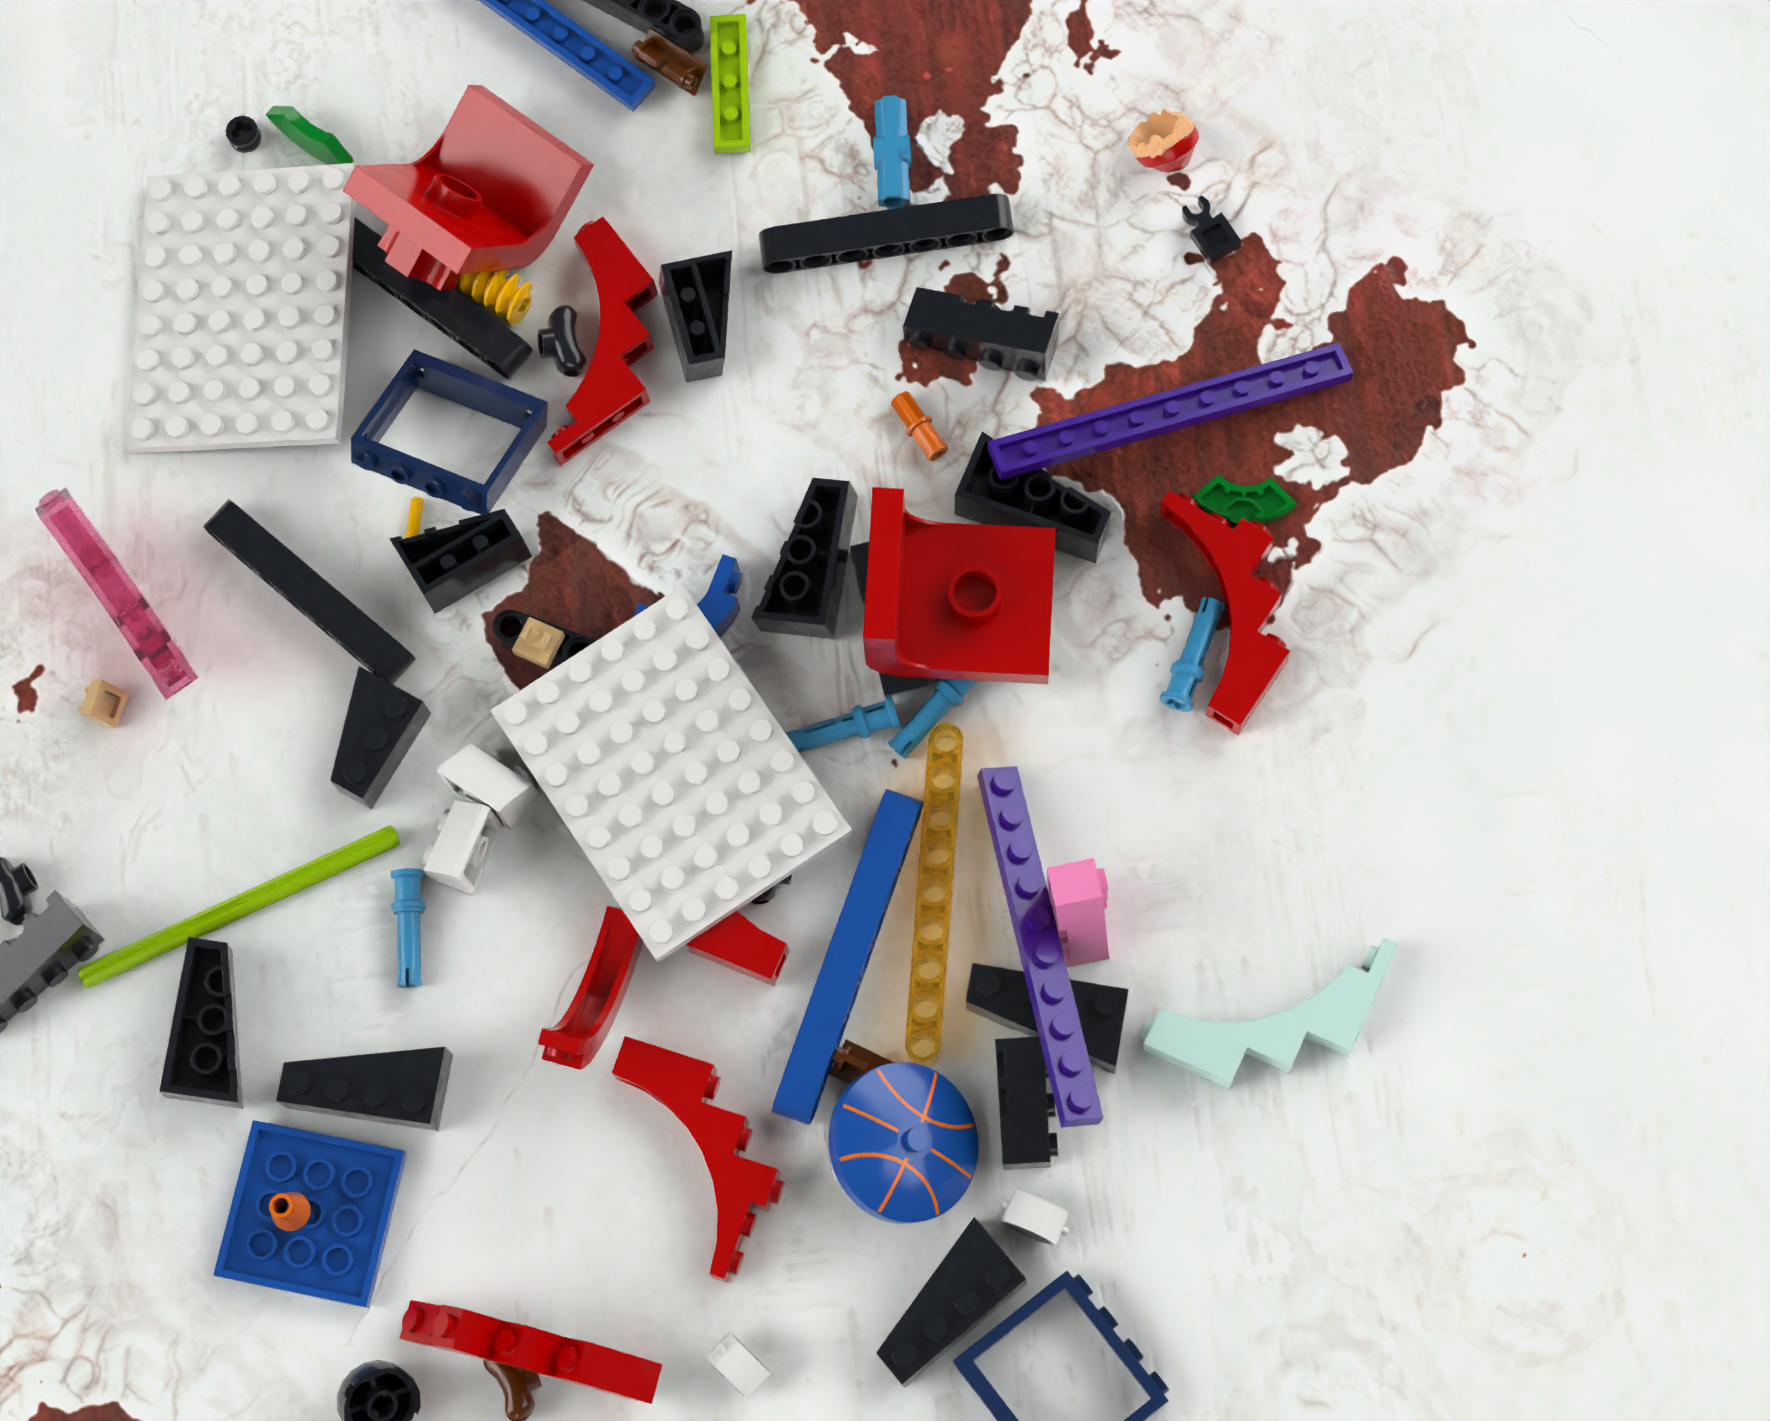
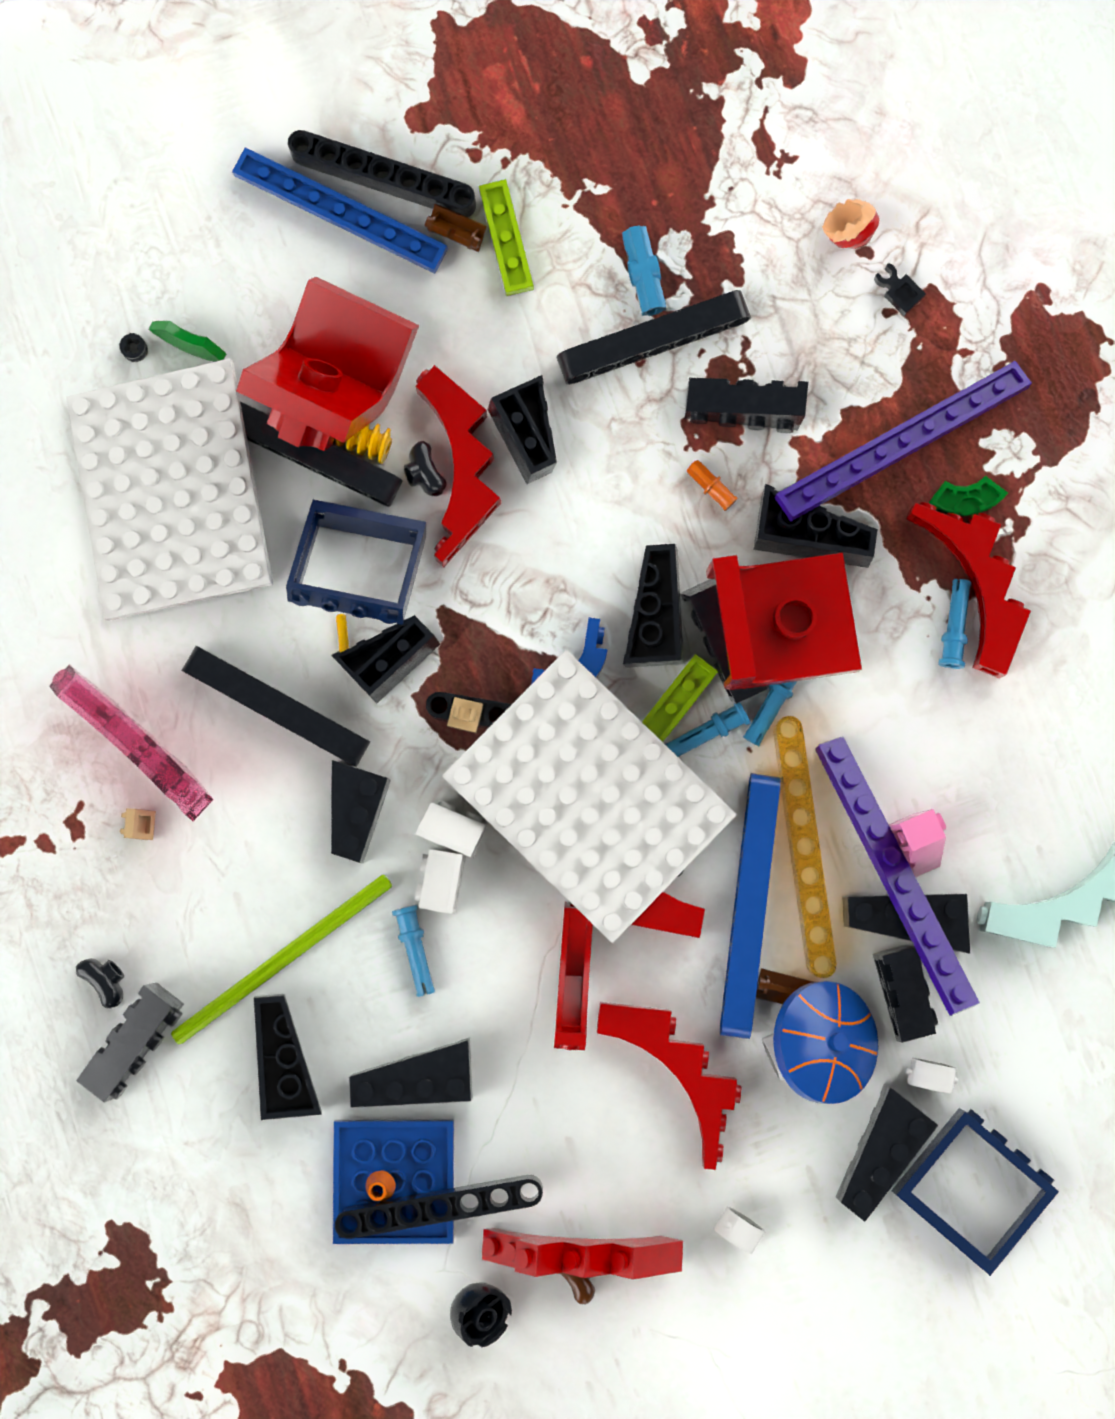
camera: 20 degrees left, 10 degrees up
none -> black beam [335,1175,543,1239]
none -> lime plate [642,654,718,742]

